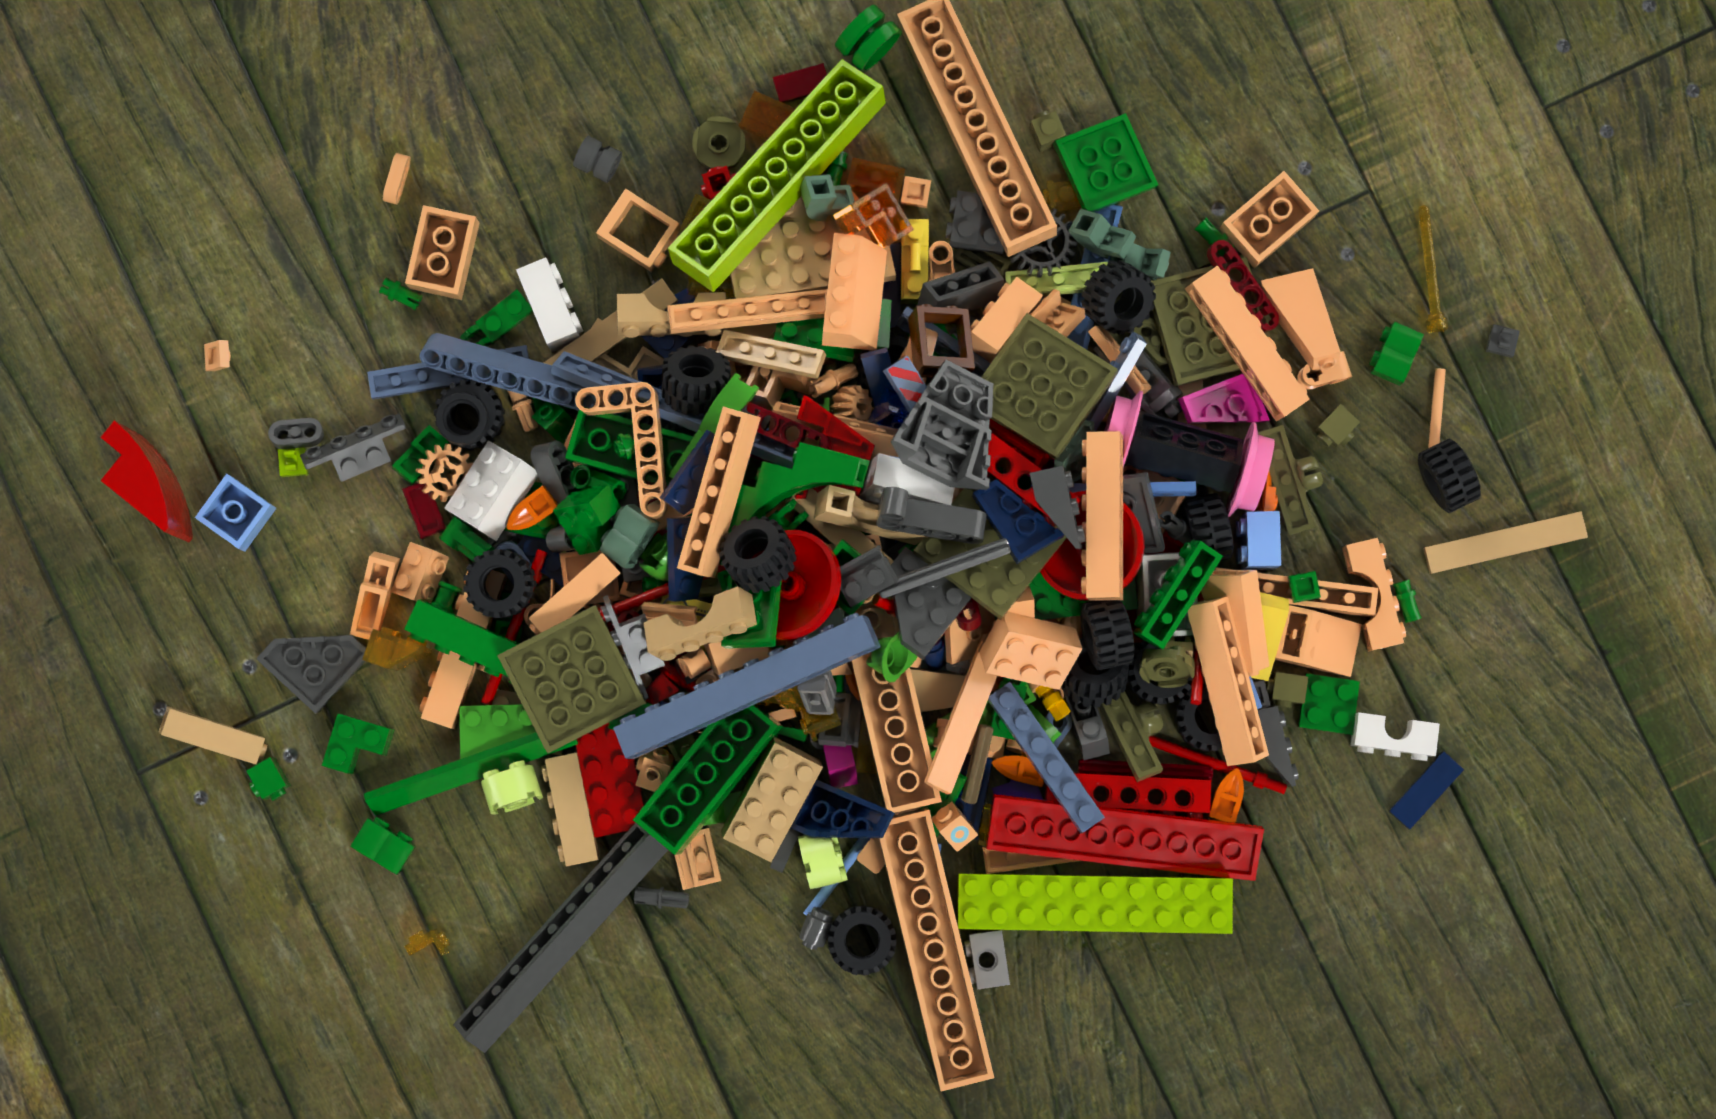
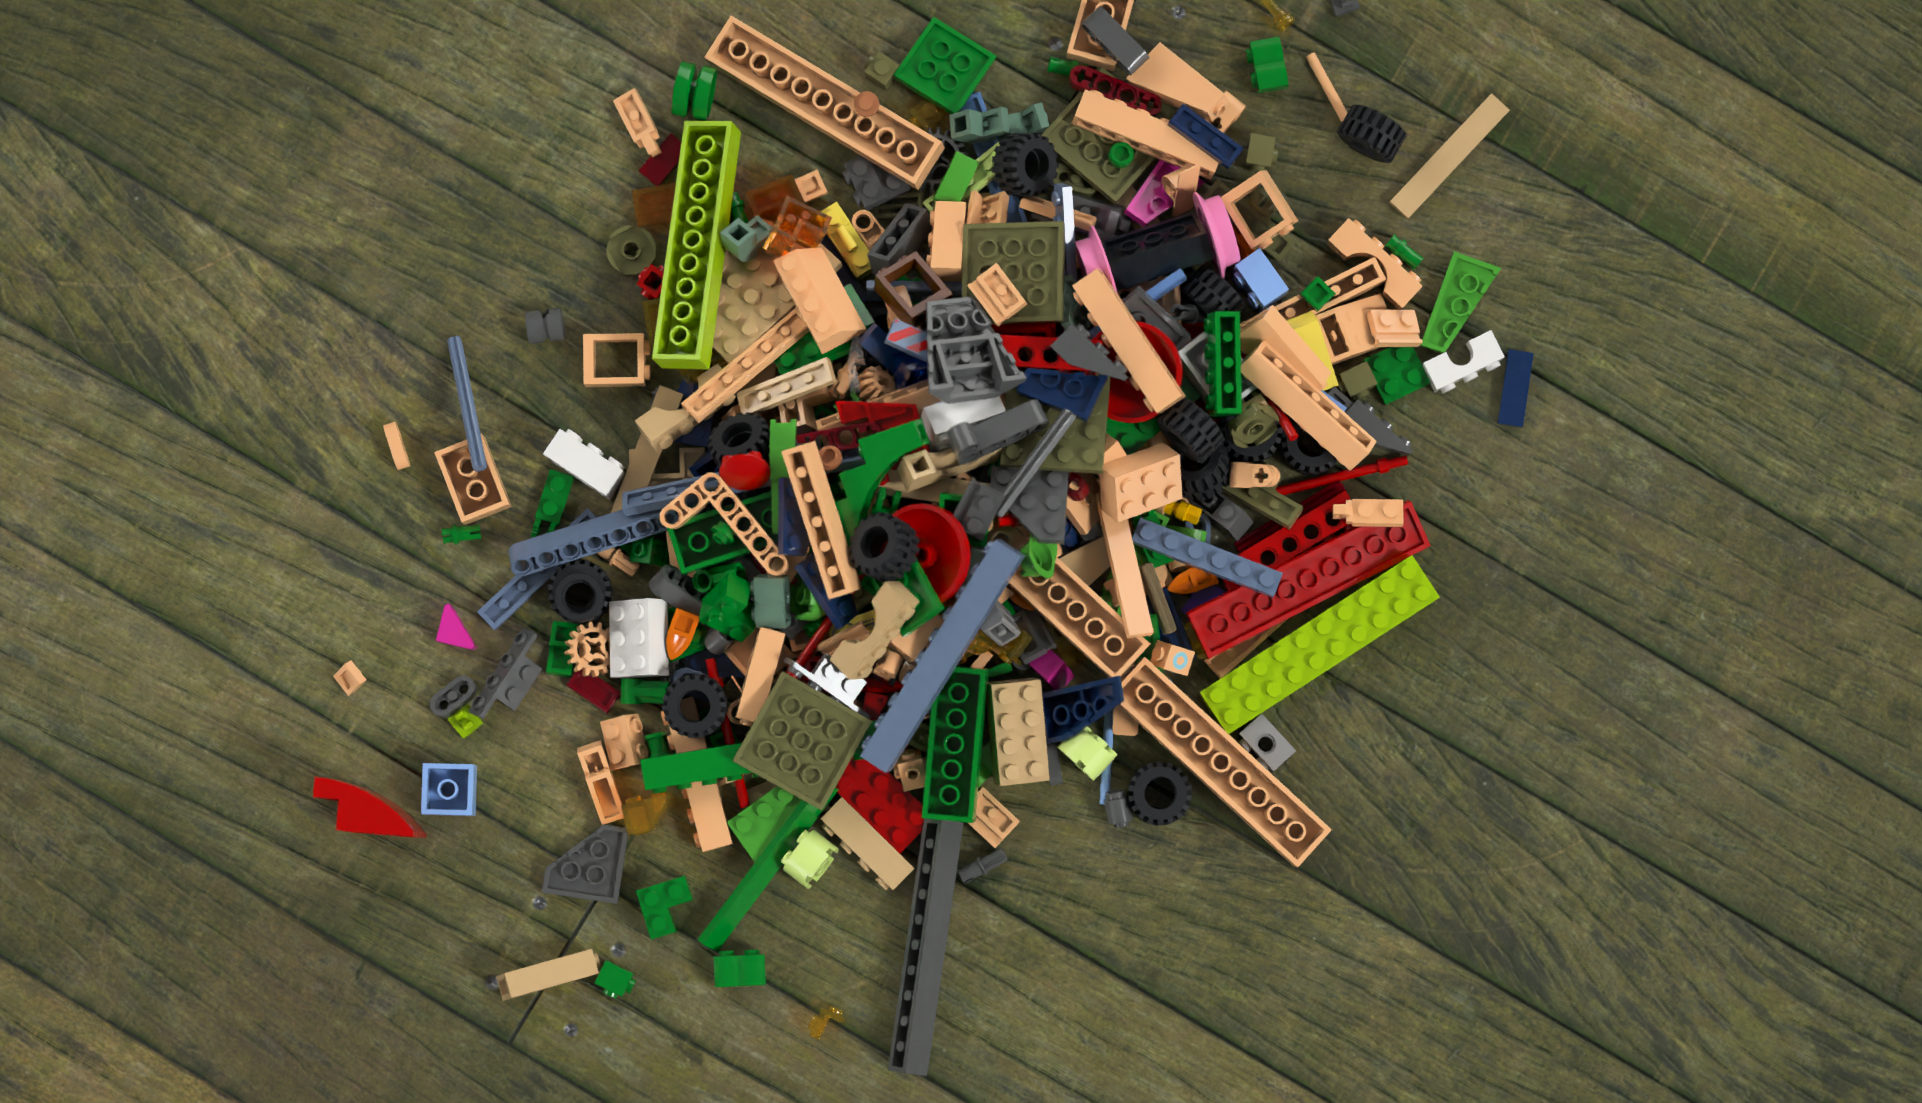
camera: 30 degrees left, 0 degrees up
orange plate [1208,768,1244,823] -> none
none -> dark pink slope [436,603,477,651]
none -> sand blue axle [447,336,487,472]
none -> light nougat hinge [613,88,662,157]
none -> red dish [719,451,771,490]
none -> nougat plate [819,446,842,471]
none -> clear slope [848,336,865,394]
none -> nougat plate [854,91,879,117]
none -> bright green slope [933,151,979,202]
none -> light nougat plate [967,263,1027,326]
none -> dark grey beam [1081,6,1149,76]
none -> green tile [1108,142,1134,168]
none -> light nougat piece [1162,164,1200,217]
none -> dark blue tile [1167,104,1244,169]
none -> light nougat window [1220,170,1298,250]
none -> light nougat piece [1229,462,1280,488]
none -> light nougat hinge [1333,499,1403,527]
none -> light nougat plate [1367,310,1423,347]
none -> bright green wing [1420,251,1501,354]

